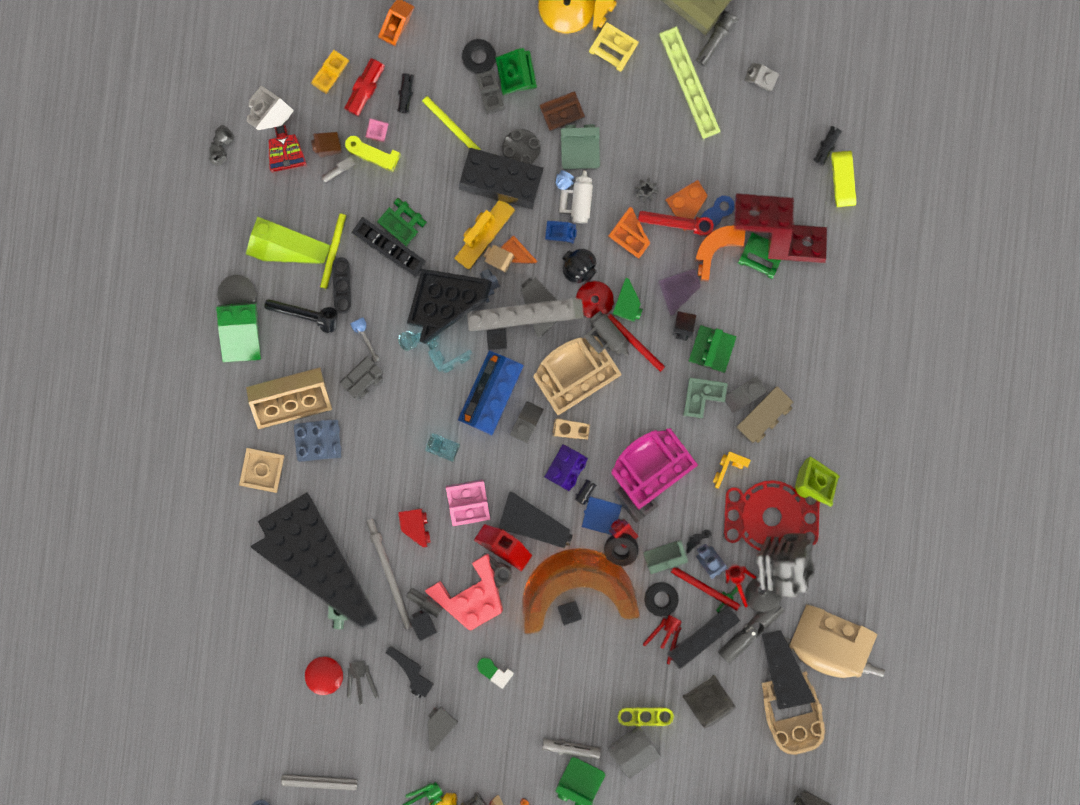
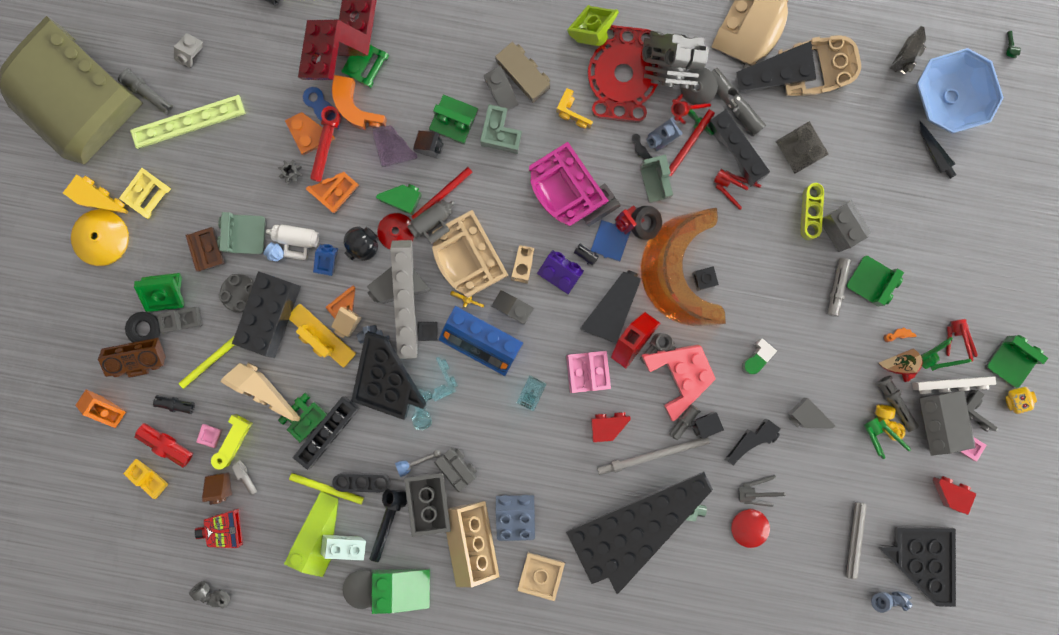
camera: 85 degrees left, 0 degrees up
white slope [247,85,294,130] -> none
black tyre [644,582,679,617] -> none
none -> reddish brown piece [98,338,166,378]
none -> tan wedge [220,362,300,421]
none -> light aqua brick [321,535,366,560]
none -> dark grey slope [404,473,451,537]
none -> yellow piece [450,291,484,308]

